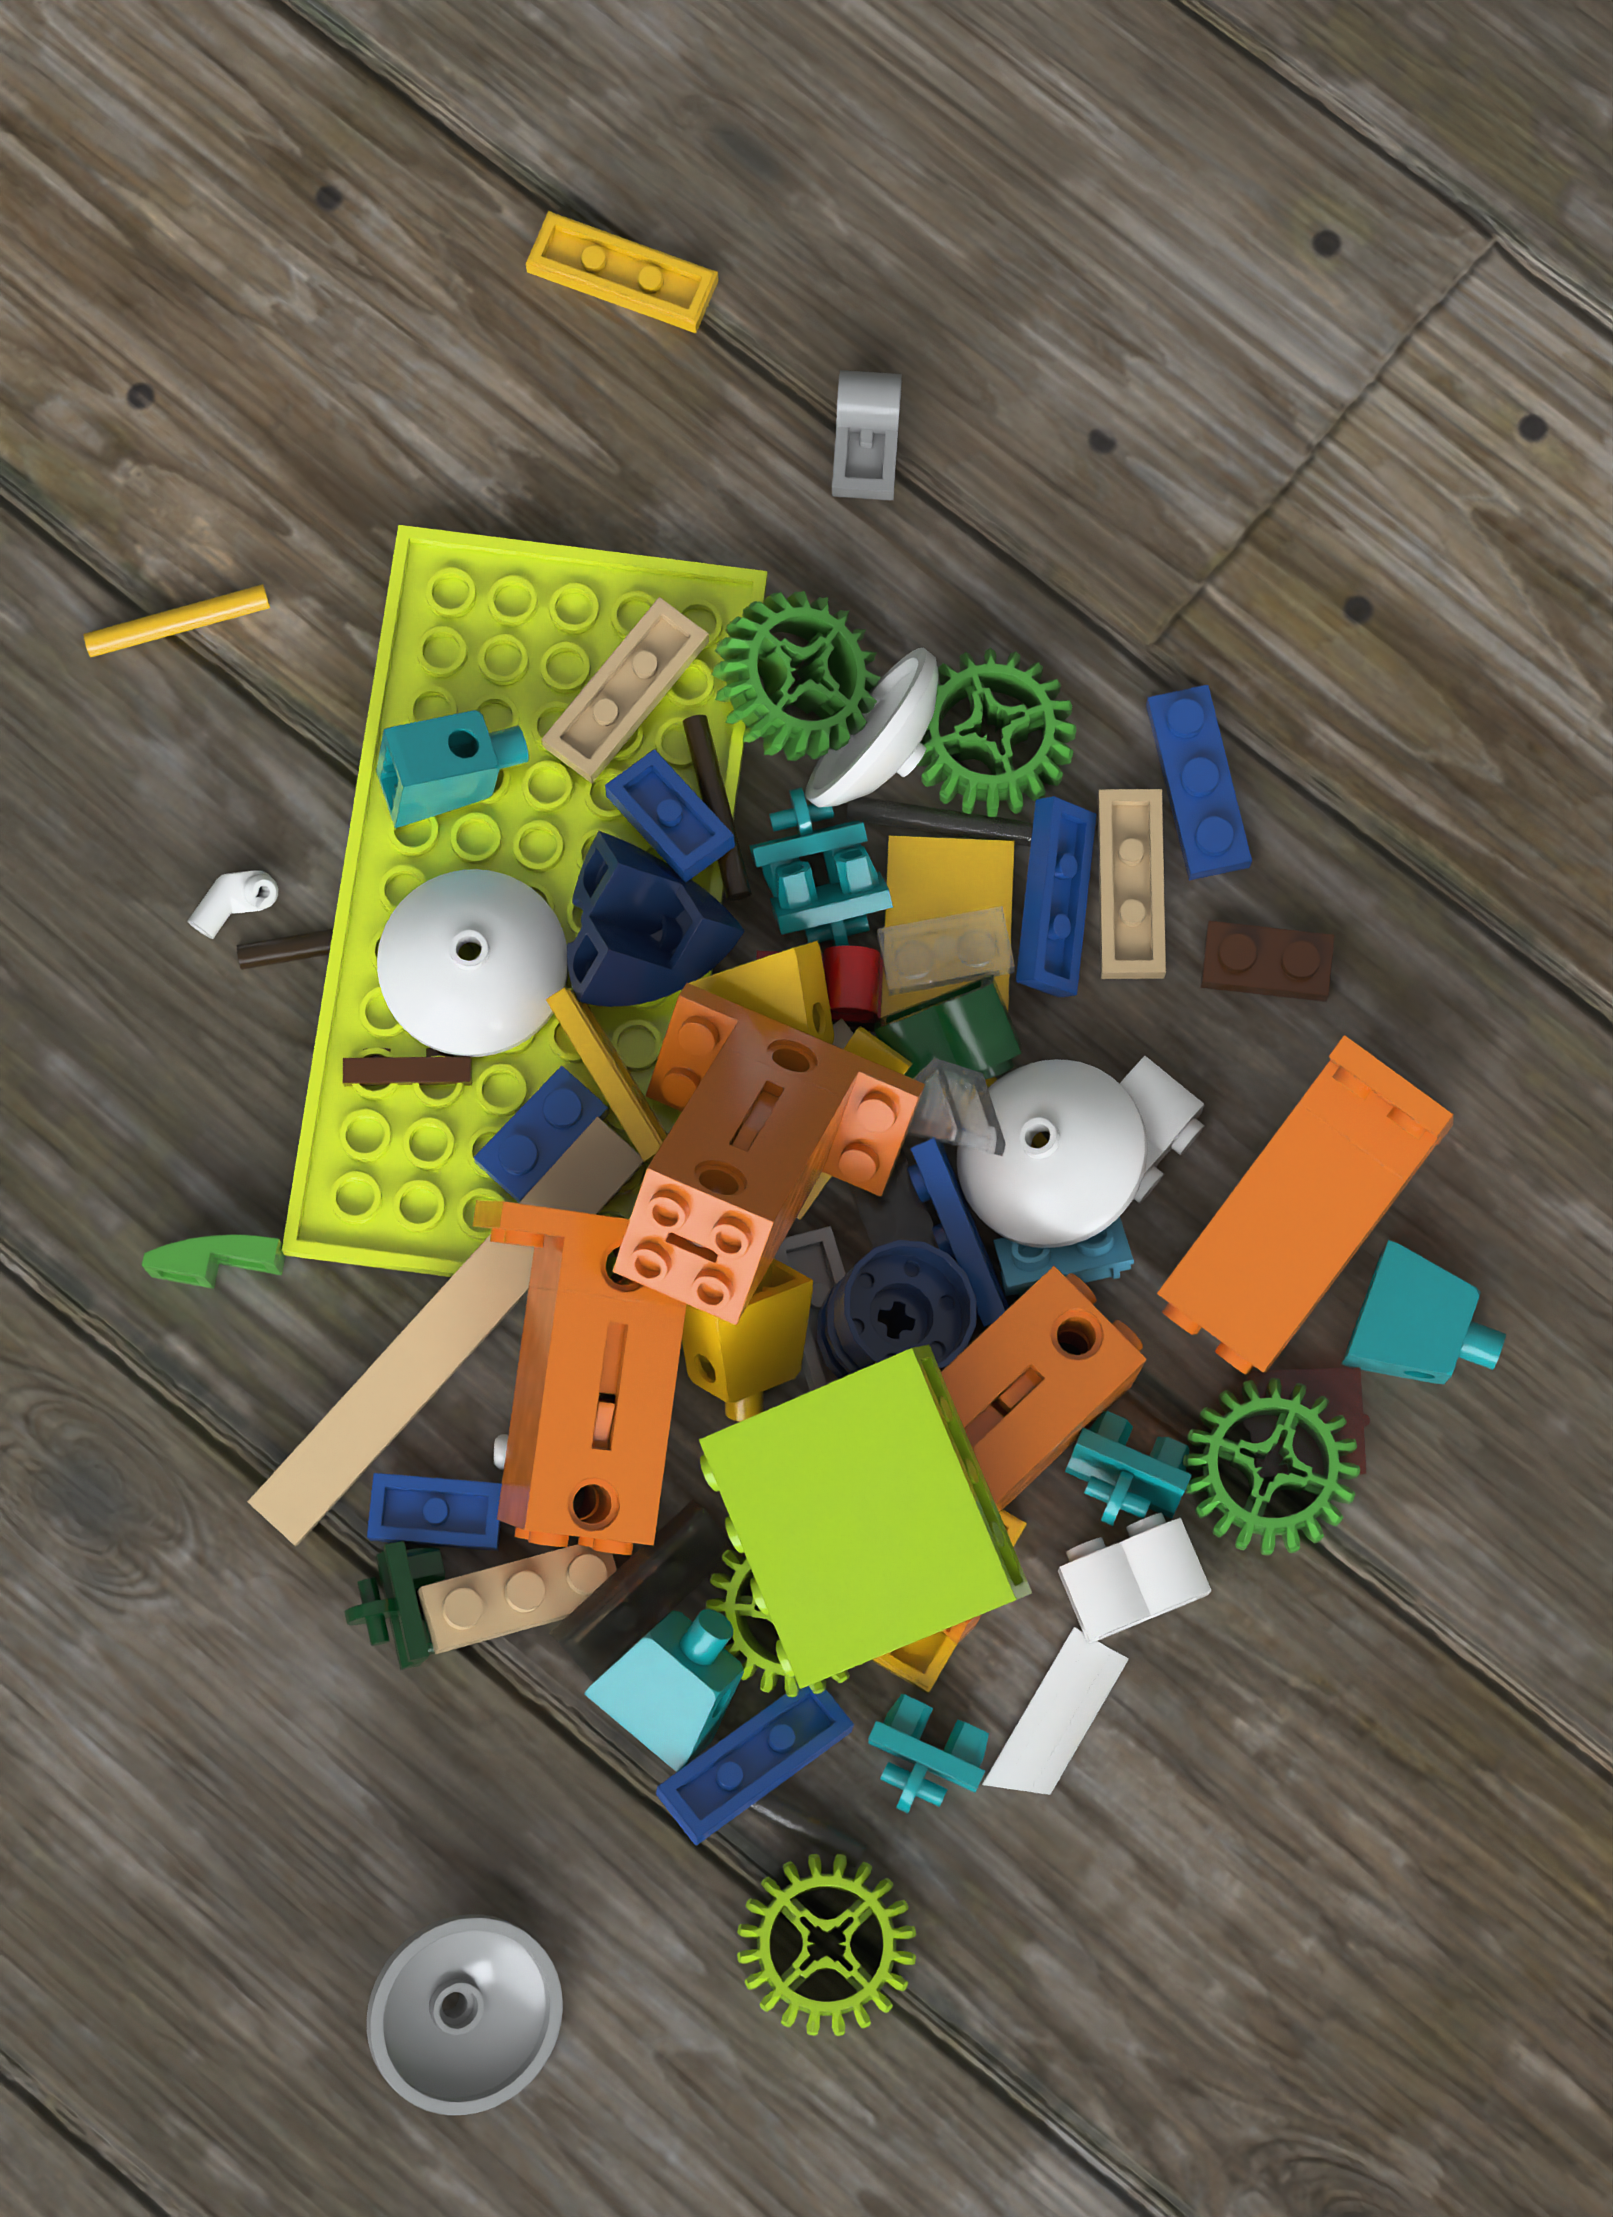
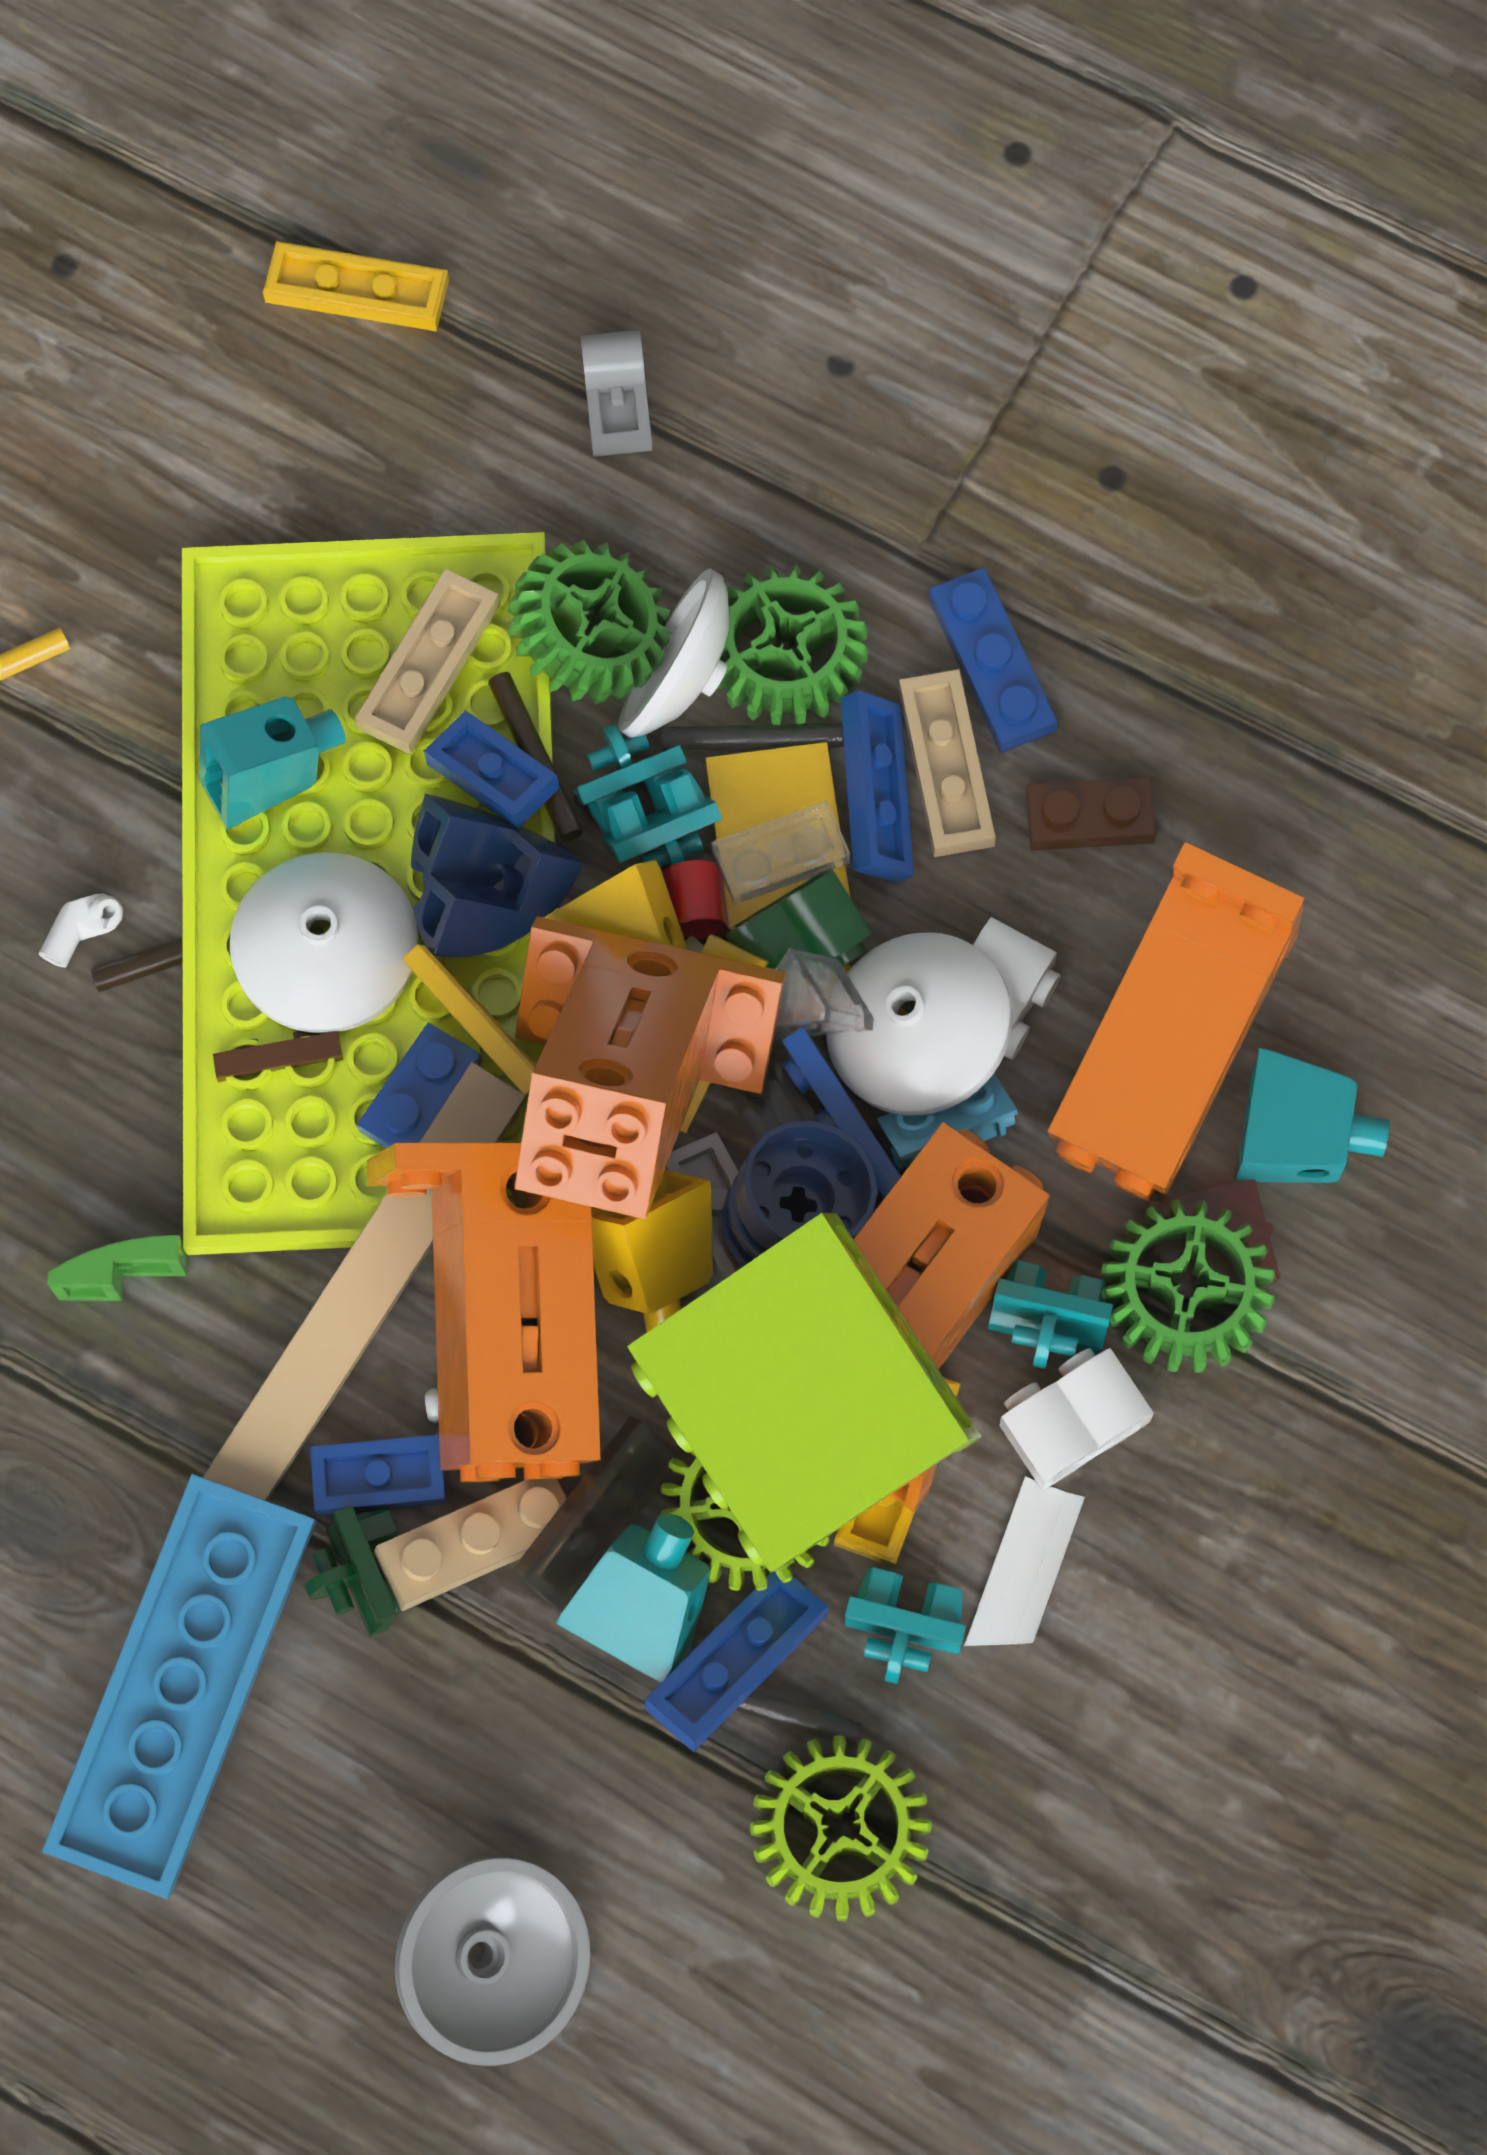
camera: 10 degrees left, 5 degrees down
none -> dark azure plate [42,1474,317,1899]

